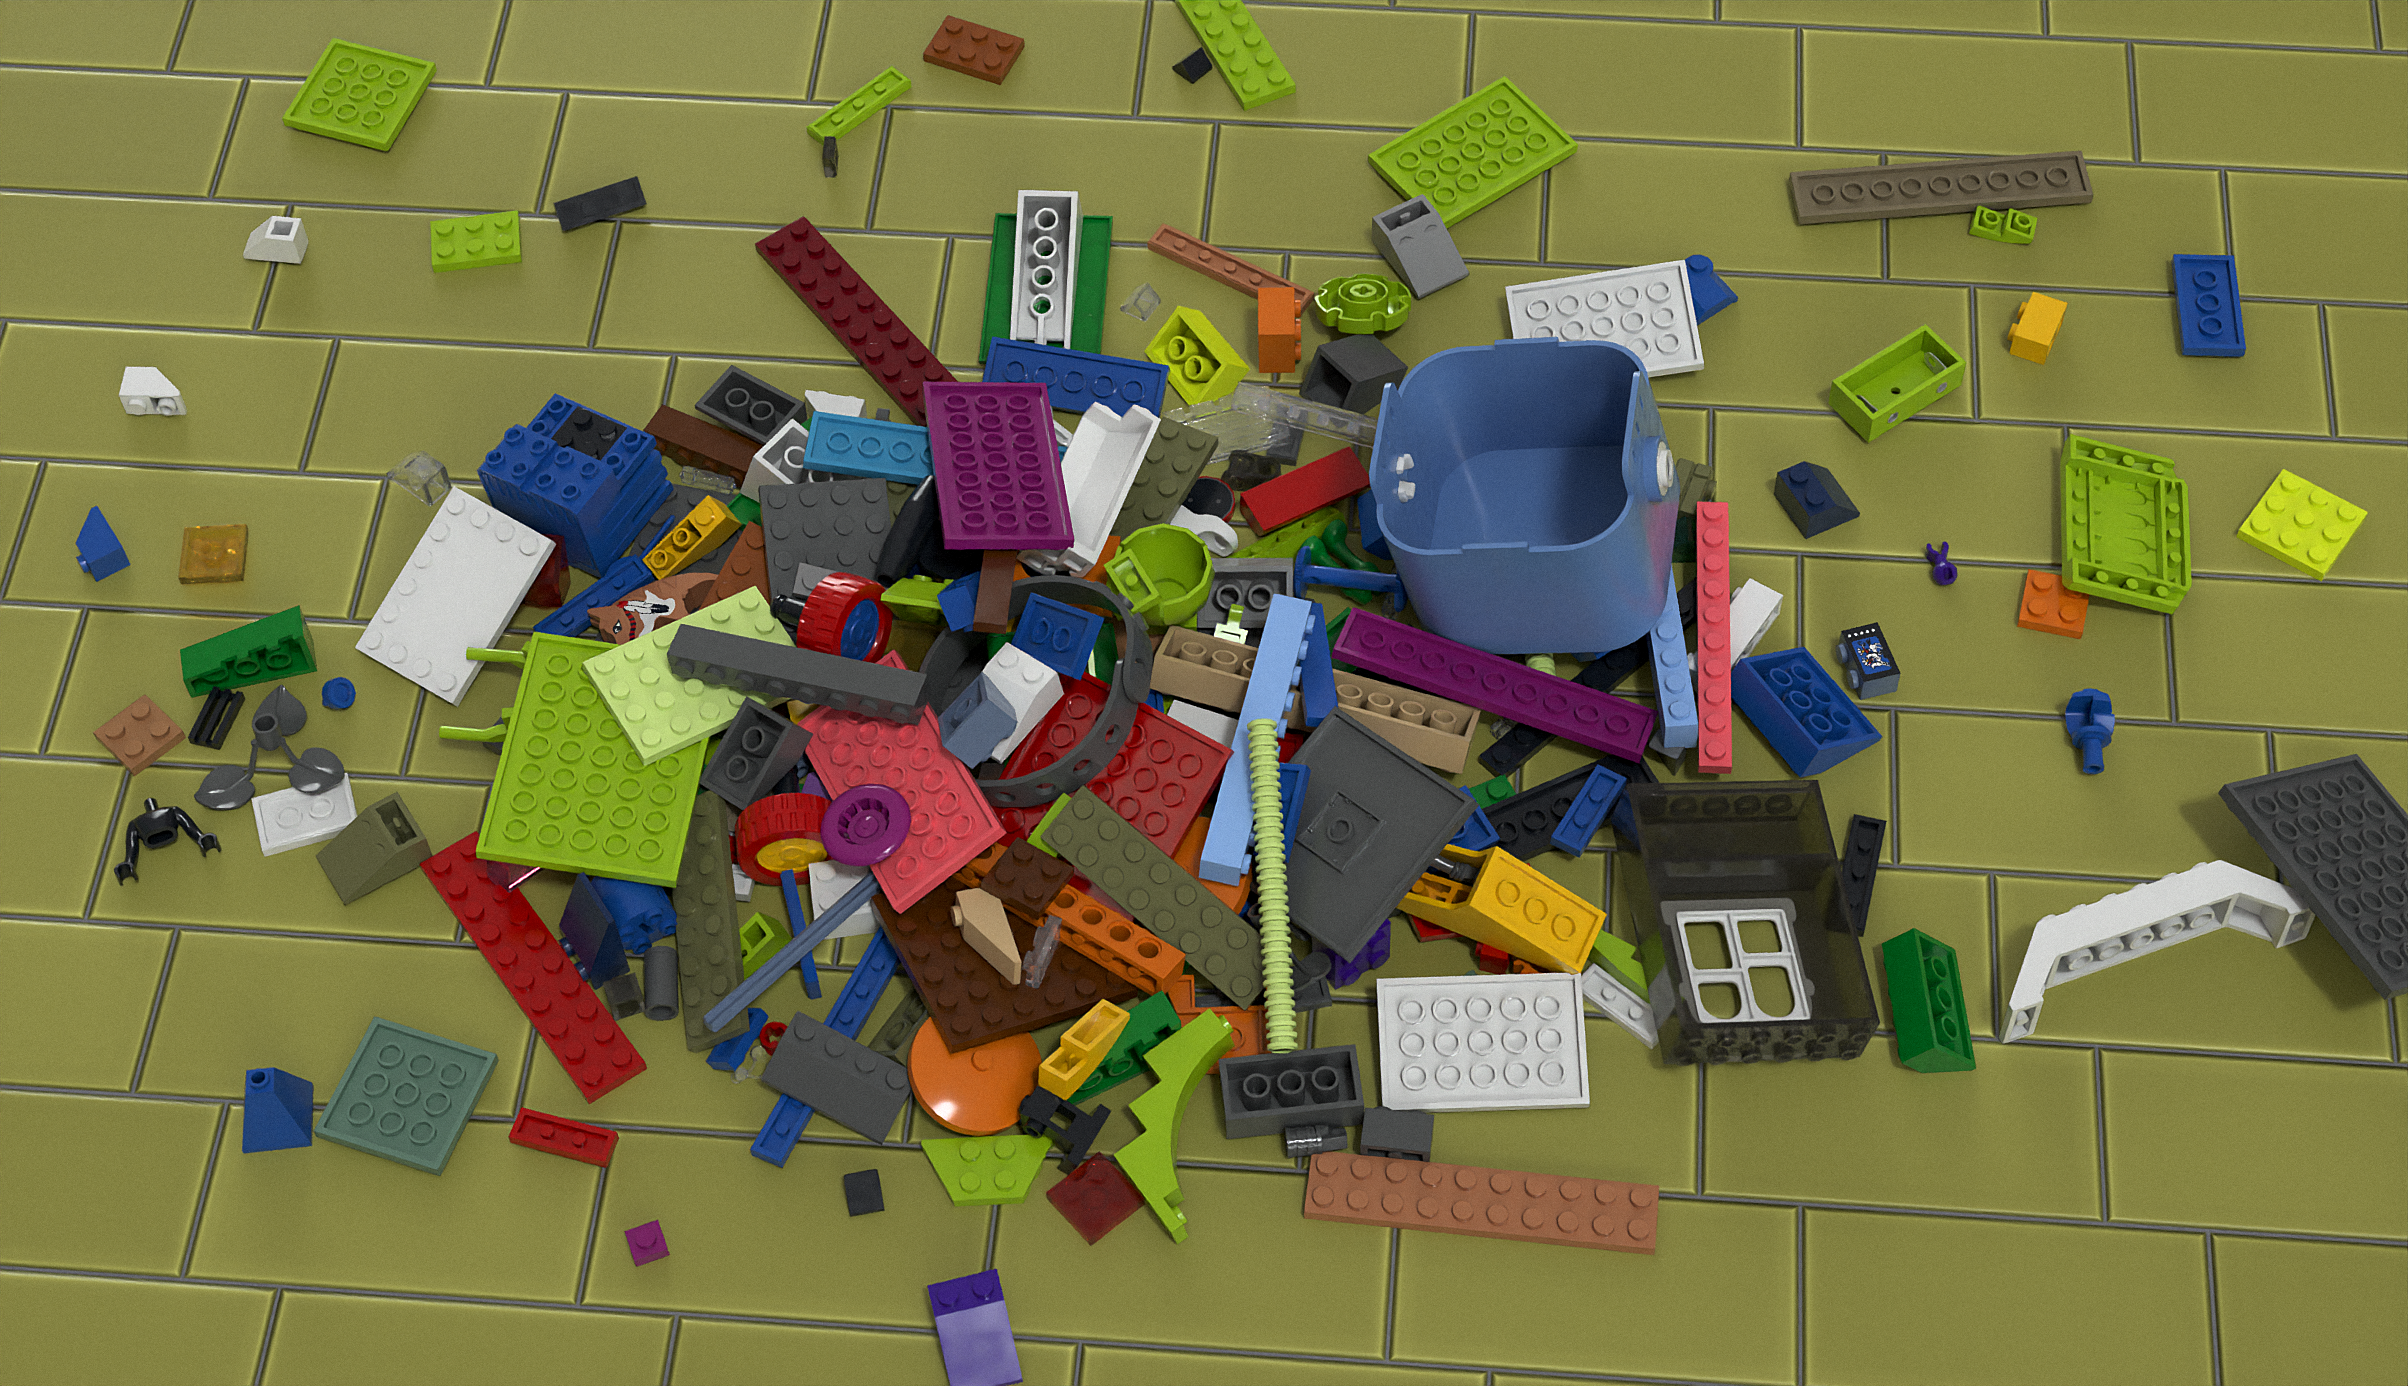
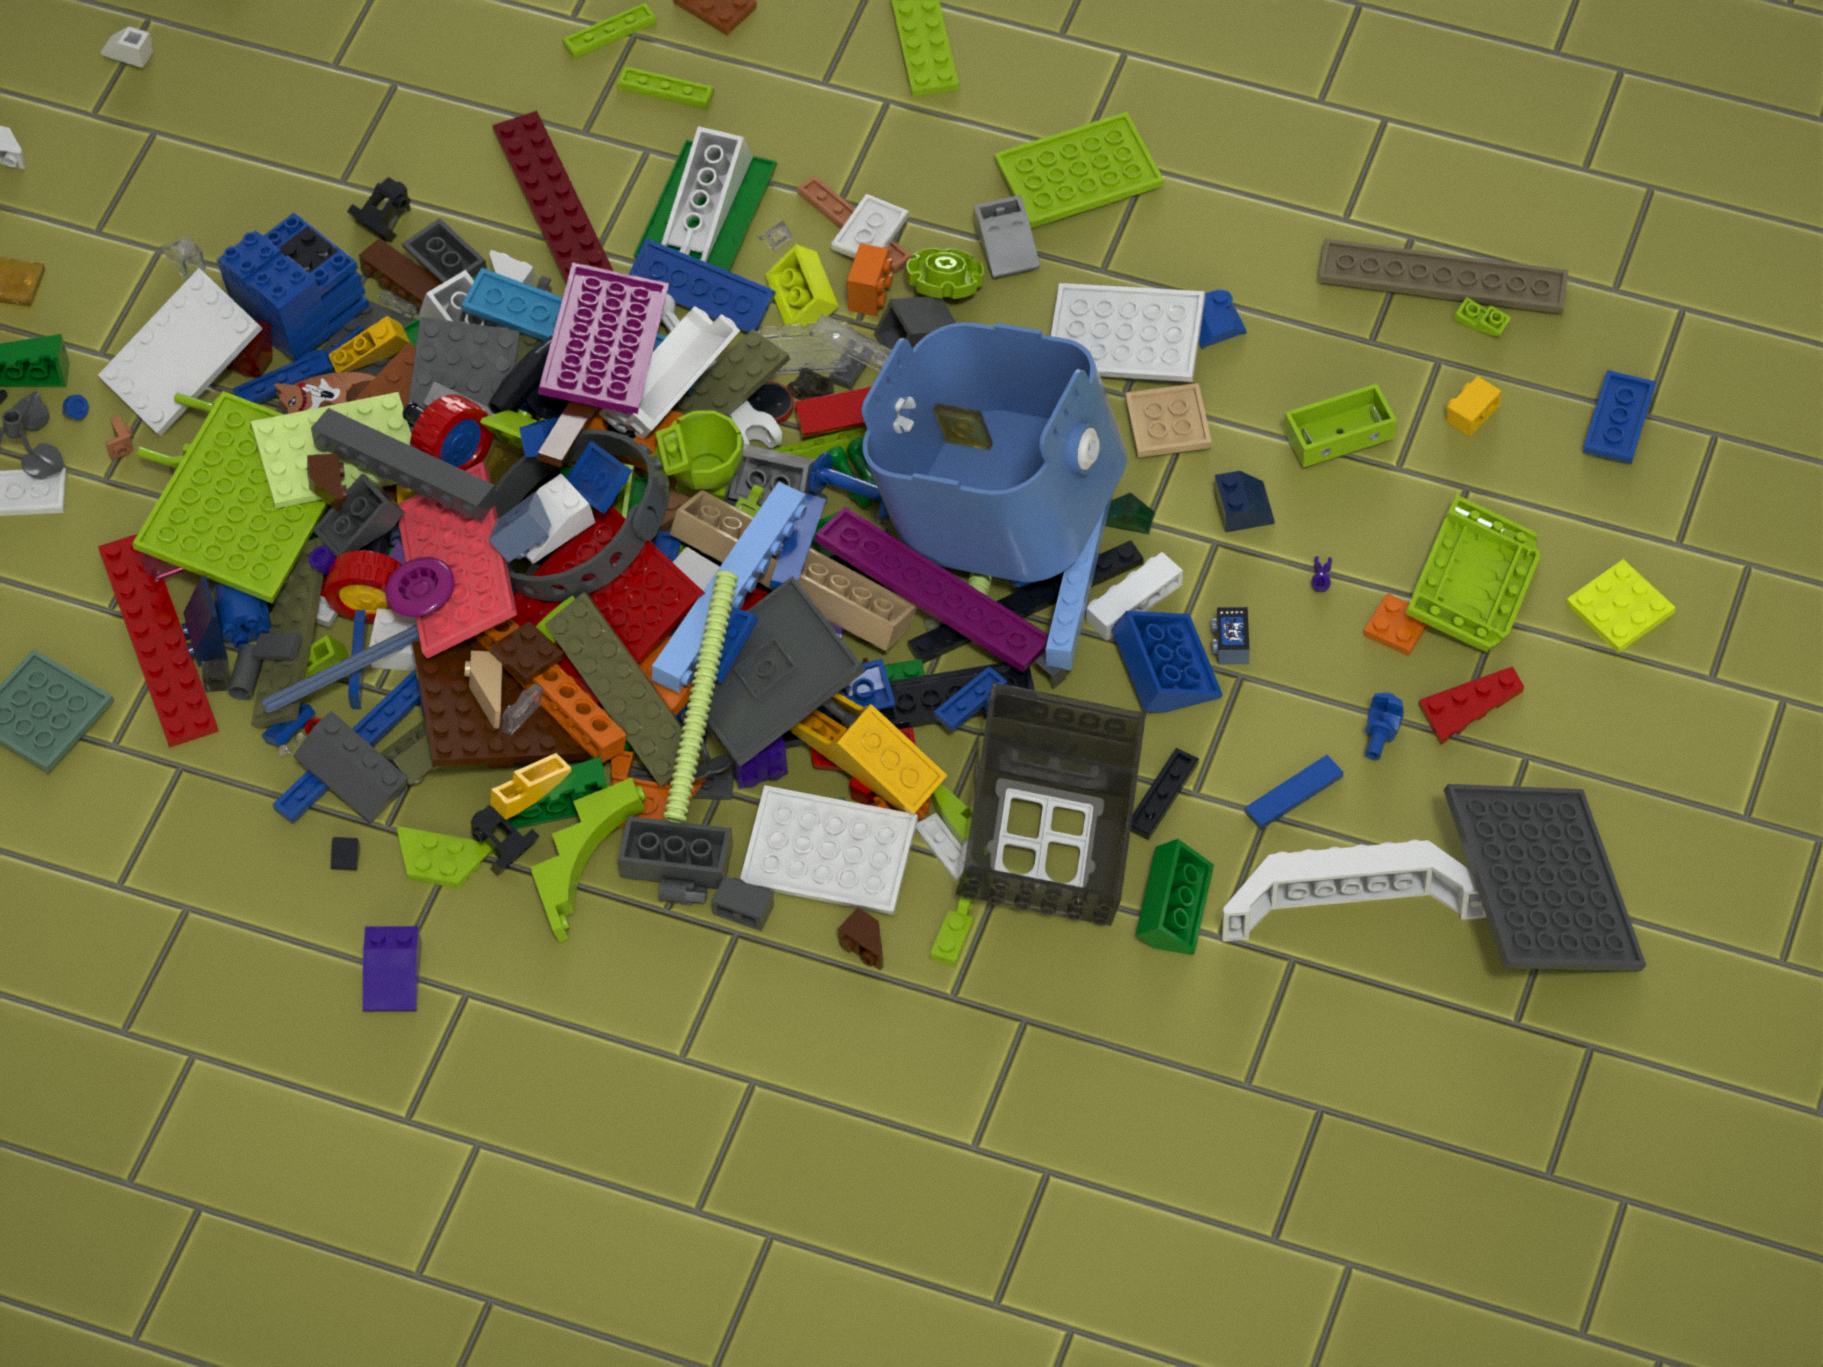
camera: 15 degrees right, 0 degrees up
olive slope [316,792,433,905] -> none
lime plate [430,210,522,273] -> none
red plate [508,1107,619,1168] -> none
black plate [553,176,647,231] -> none
magenta plate [625,1220,670,1267] -> none
clear smoke tile [822,136,839,178] -> none
orange dish [907,1016,1042,1136] -> none
clear red plate [1046,1151,1145,1246] -> none
black slope [1172,47,1212,84] -> none
nougat plate [1304,1151,1659,1255] -> none
olive brick [1675,458,1717,532] -> none
coral plate [1696,501,1732,774] -> none
none -> nougat bracket [105,416,134,460]
none -> dark grey tile [252,633,303,661]
none -> reddish brown slope [307,453,347,510]
none -> dark purple tile [309,546,335,574]
none -> black tile [347,177,411,242]
none -> lime tile [617,66,714,110]
none -> white tile [831,194,909,259]
none -> reddish brown slope [838,907,884,970]
none -> lime plate [930,894,974,966]
none -> clear yellow tile [933,403,993,450]
none -> tan plate [1125,383,1212,458]
none -> blue tile [1245,755,1343,830]
none -> red wing [1418,666,1524,745]

